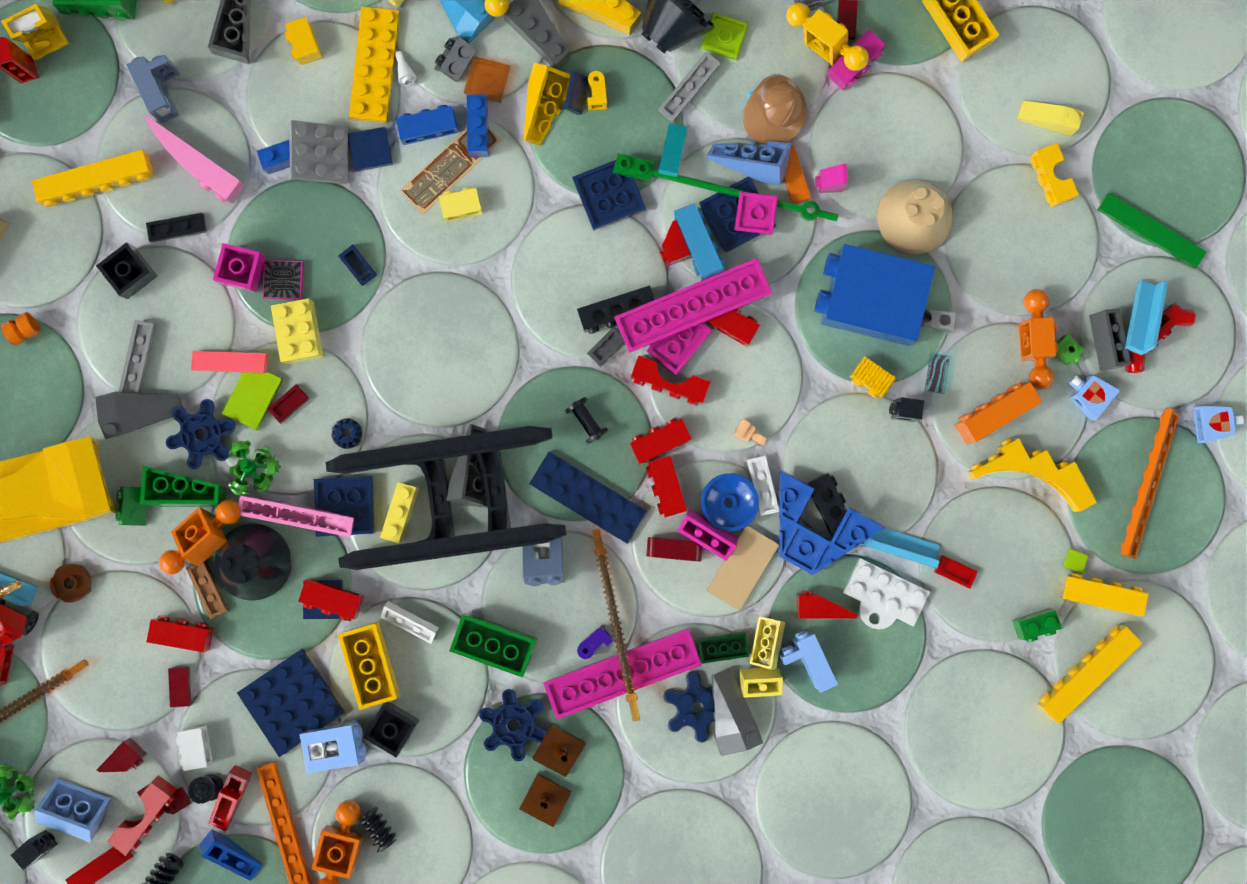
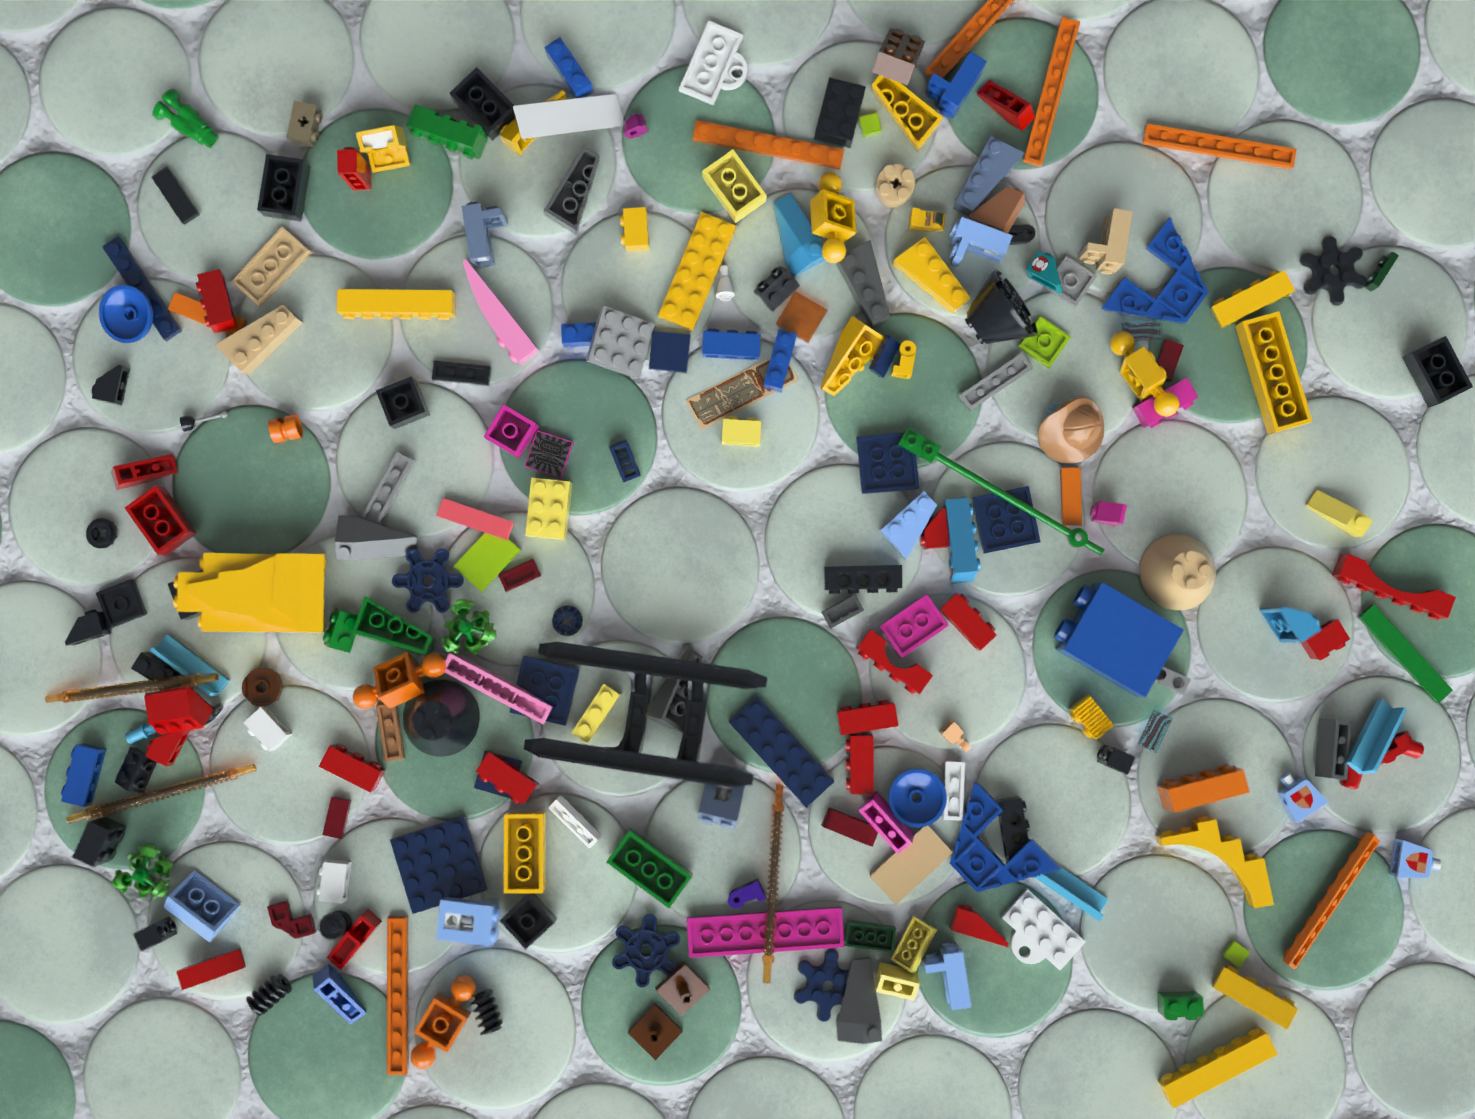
camera: 20 degrees right, 0 degrees up
dark red slope [97,738,147,773] -> none
arch [107,775,177,856] -> none
black hose [565,397,608,444] -> none
dark pink plate [614,258,772,353] -> none
teal tile [658,123,688,177] -> none
medium blue wedge [707,141,791,185] -> none
dark pink tile [735,192,778,235] -> none
red tile [934,555,978,589] -> none
orange brick [1018,289,1058,390] -> none
yellow arch [1031,143,1079,207] -> none
bright green brick [1056,333,1084,365] -> none
none -> white brick [244,706,292,751]
none -> light blue wedge [879,491,937,559]
none -> dark azure slope [1260,607,1321,643]
none -> red brick [1301,619,1350,660]
none -> red arch [1332,553,1456,621]

